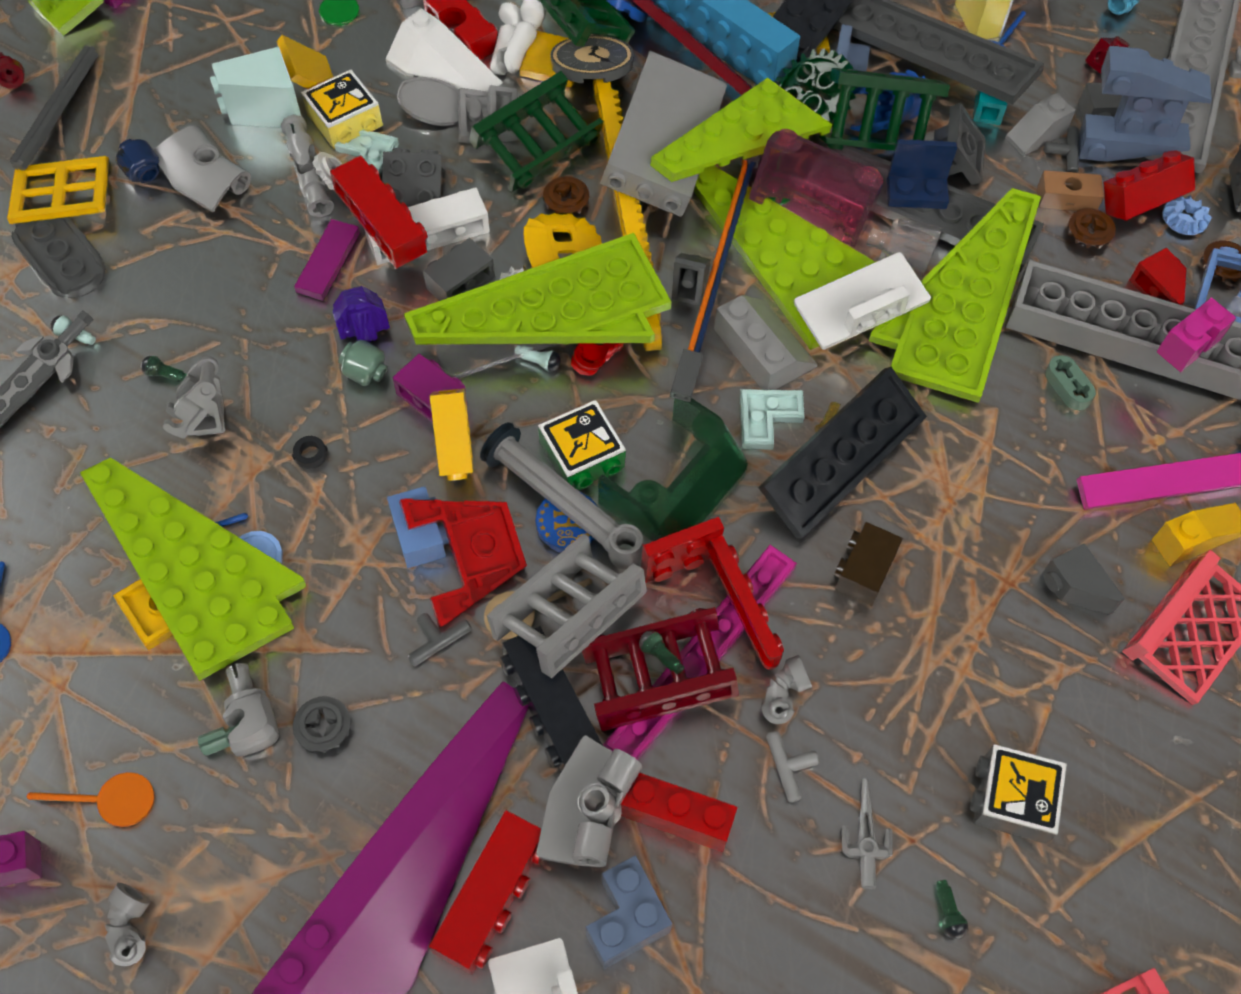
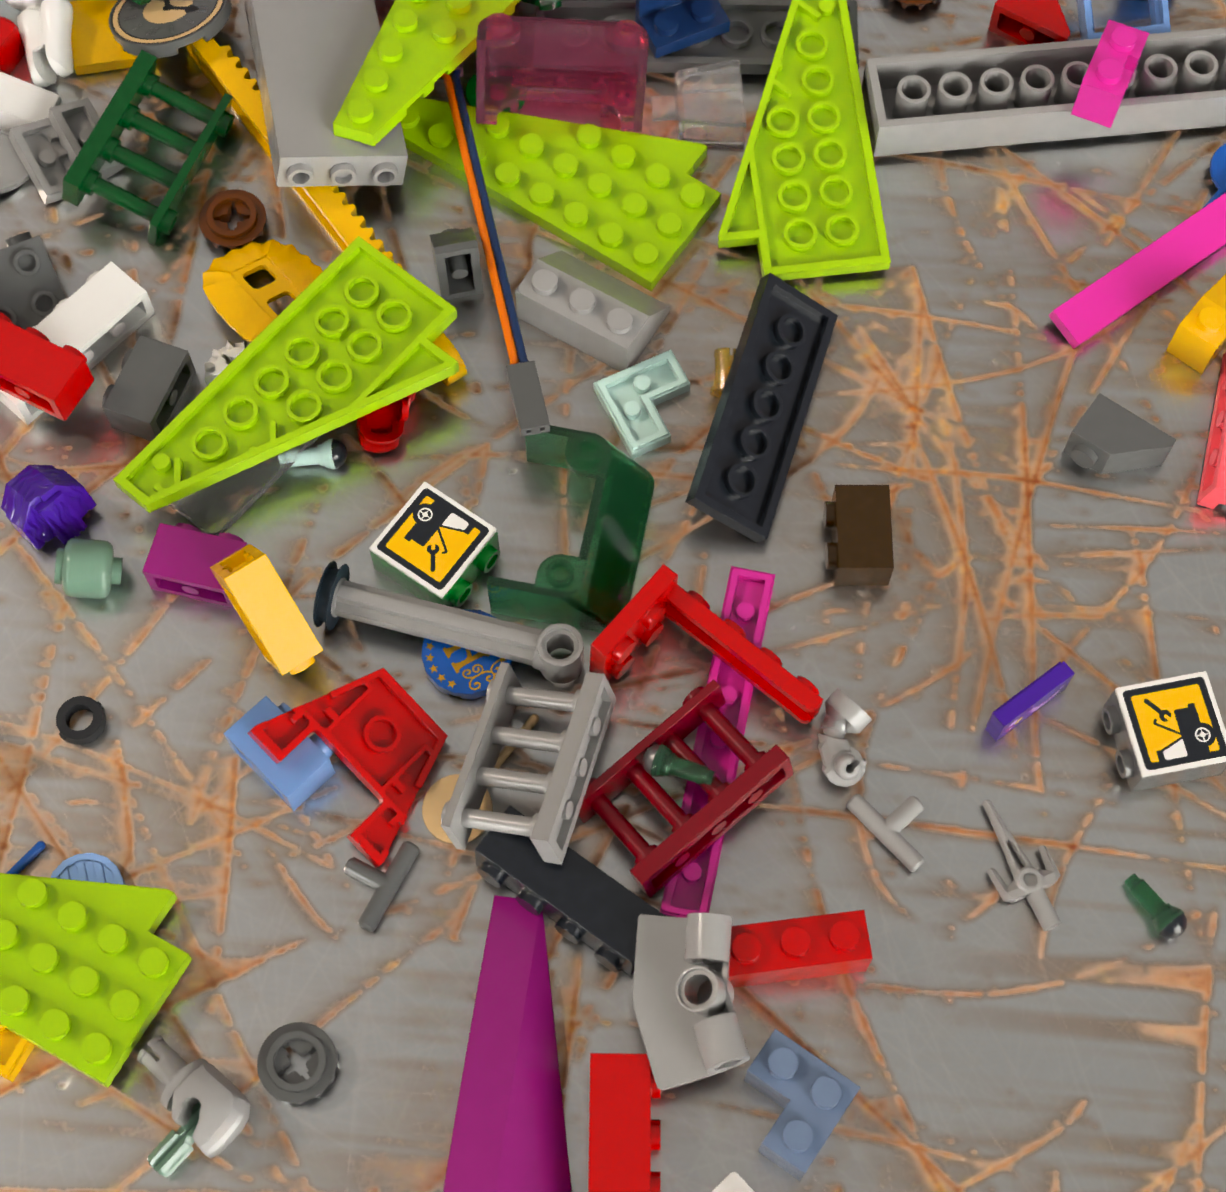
camera: 25 degrees left, 5 degrees up
white bracket [794,252,931,350] -> none
sand green beam [1045,355,1096,411] -> none
none -> dark purple tile [985,661,1075,741]

